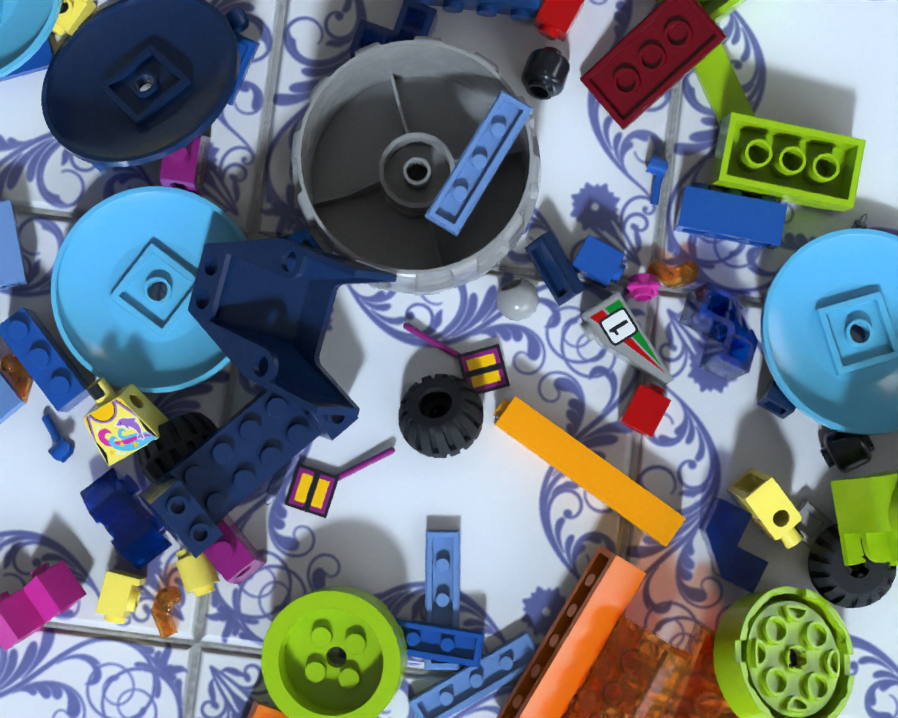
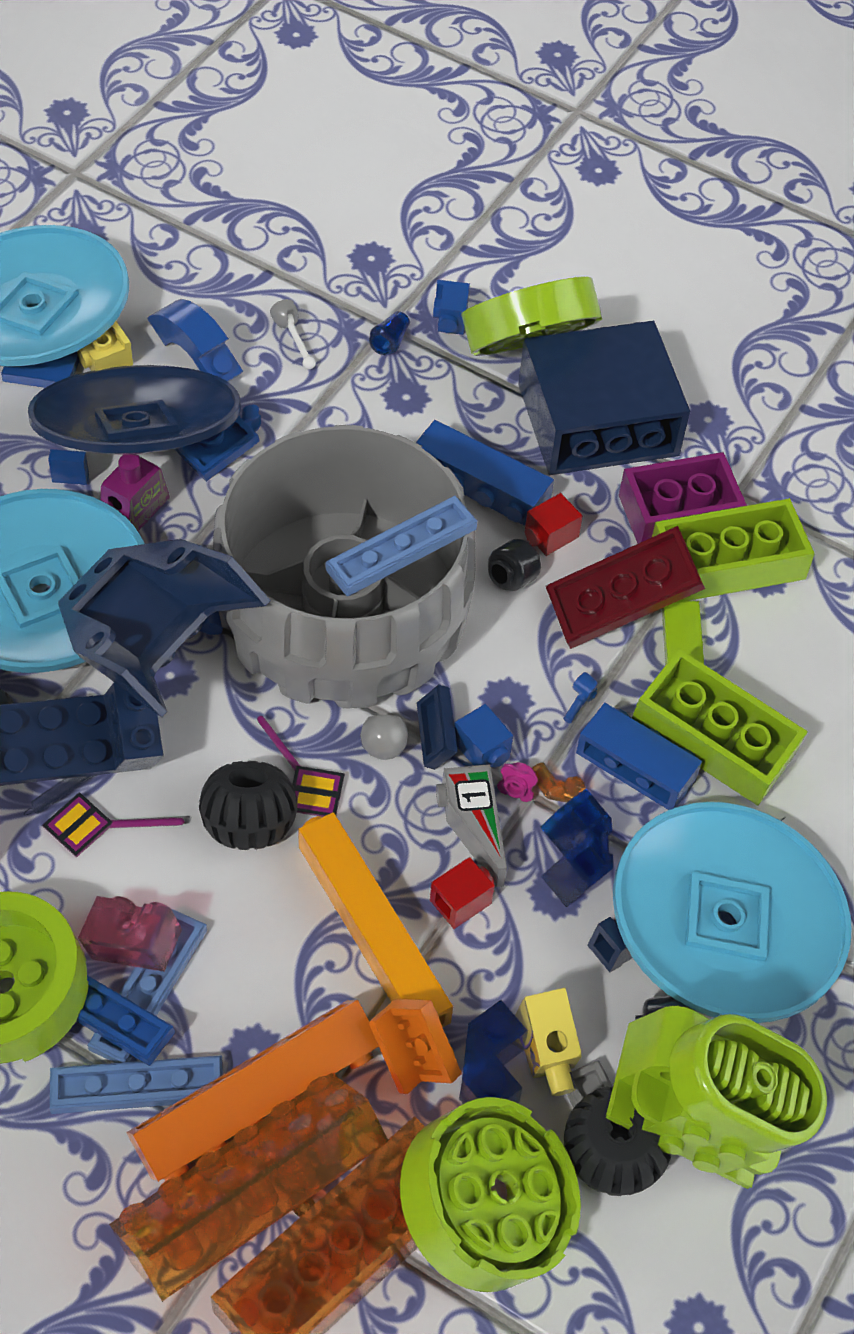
camera: 20 degrees right, 30 degrees down
none -> clear pink brick [78,896,183,972]
none -> orange bracket [369,999,462,1094]

